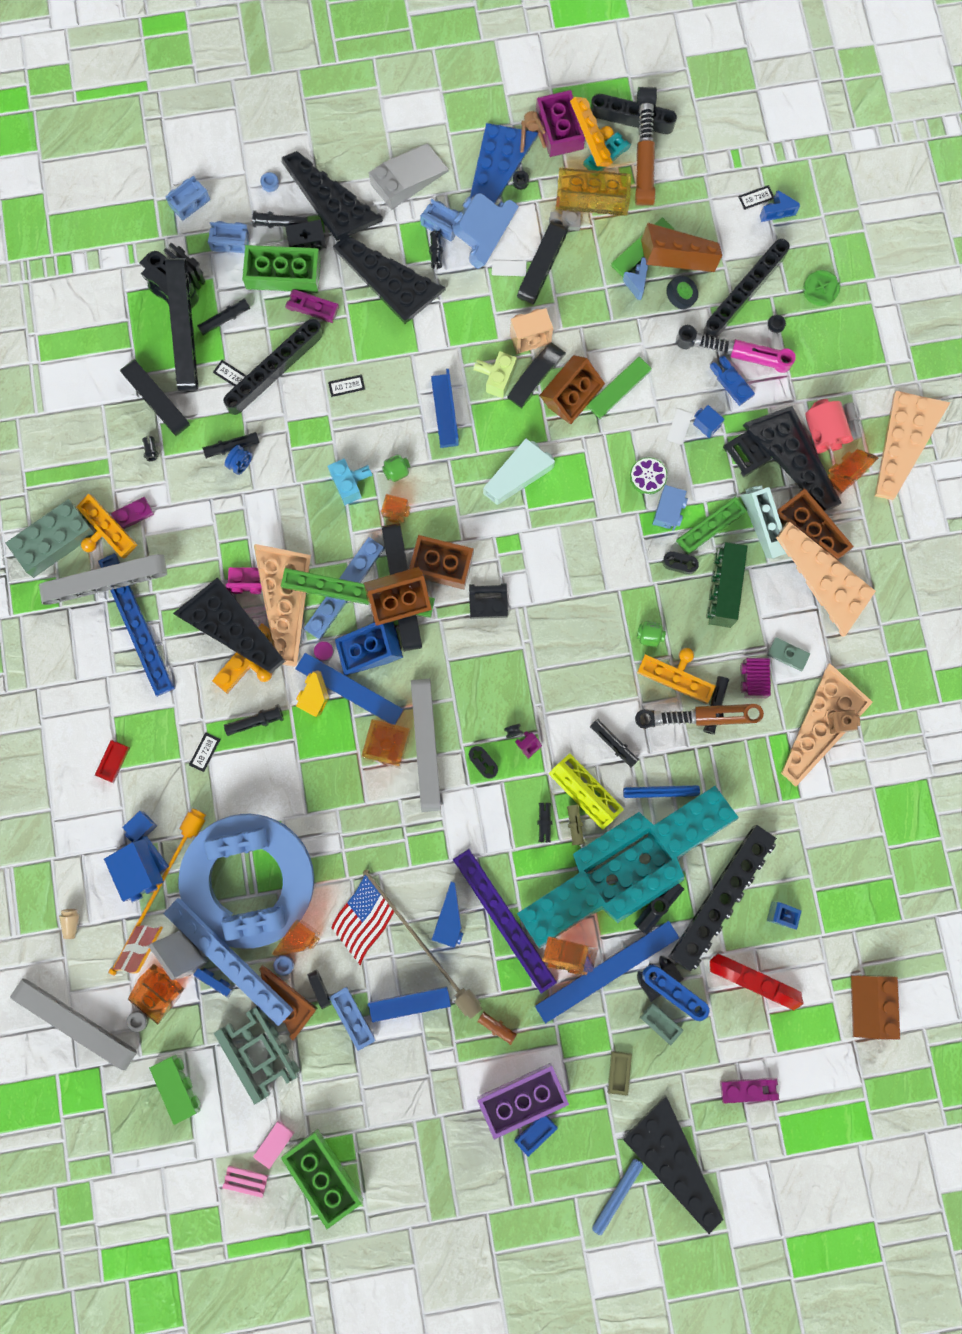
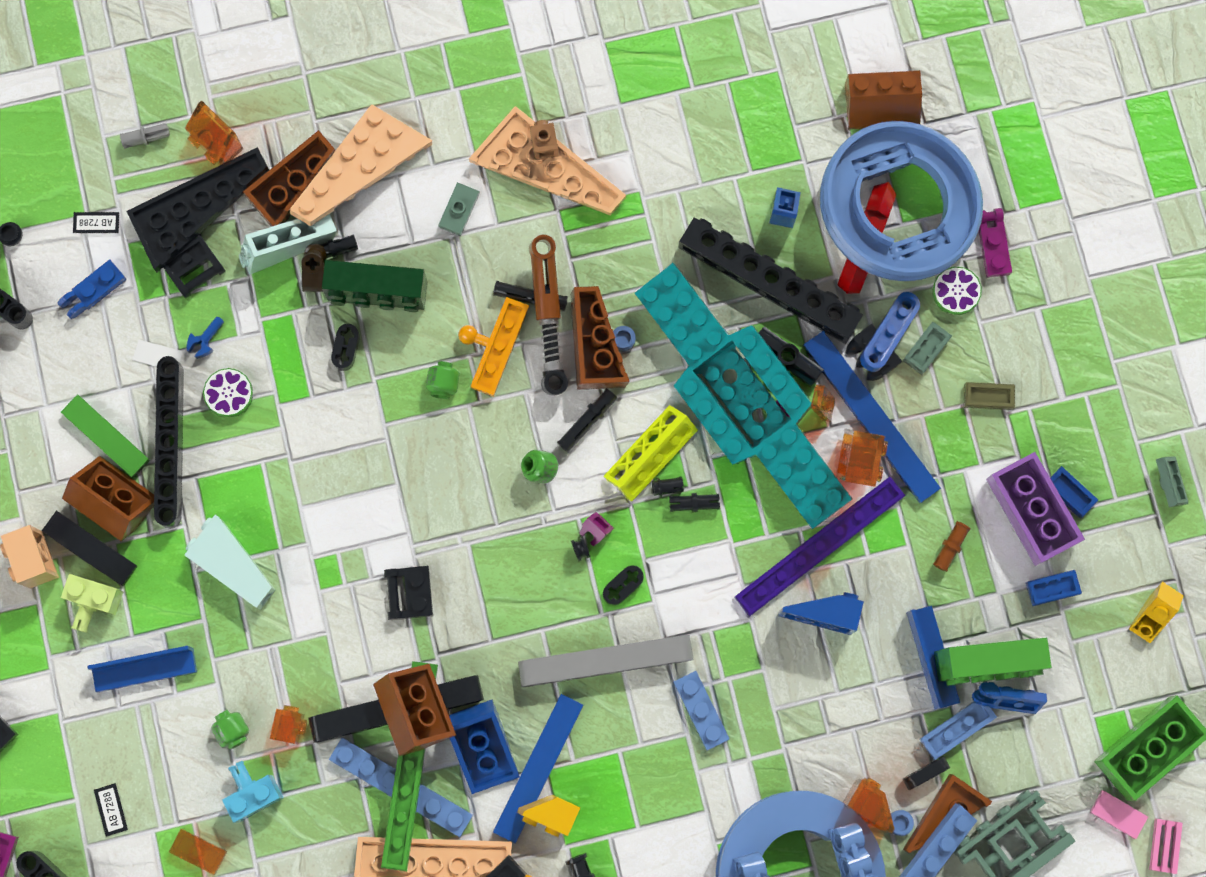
camera: 95 degrees left, 0 degrees up
magenta tile [314,641,334,661] -> none
flag [331,870,482,1019] -> none
clear orange brick [361,719,411,769] -> none
dark orange brick [409,535,474,590] -> none
olive pin [567,805,585,846] -> none
medium blue axle [592,1159,643,1236] -> none
black wing [622,1095,724,1234] -> none
blue axle [623,785,700,798] -> none
medium blue hinge [652,485,688,531] -> none
piece [676,325,796,373] -> none
bright green tile [676,496,747,555] -> none
blue brick [693,405,725,438] -> none
magenta brick [740,658,771,698] -> none
coral cylinder [805,399,854,454] -> none
light nougat wing [875,391,950,500] -> none
none -> sticker [73,212,120,233]
none -> black beam [154,356,184,529]
none -> clear orange plate [169,828,228,875]
none -> blue bar [187,317,224,359]
none -> dark brown piece [301,244,327,292]
none -> black pin [313,234,358,260]
none -> bright green head [521,450,558,484]
none -> dark orange wedge [570,286,630,390]
none -> medium blue tile [613,326,636,352]
none -> black pin [652,476,684,497]
none -> medium blue plate [673,671,729,751]
none -> clear orange plate [811,385,835,422]
none -> medium blue piece [820,121,983,281]
none -> tile [932,266,982,315]
none -> bright green brick [934,637,1052,686]
none -> blue hinge [972,682,1047,714]
none -> blue plate [1025,570,1082,607]
none -> yellow slope [1129,581,1184,643]
none -> sand green plate [1156,456,1188,507]

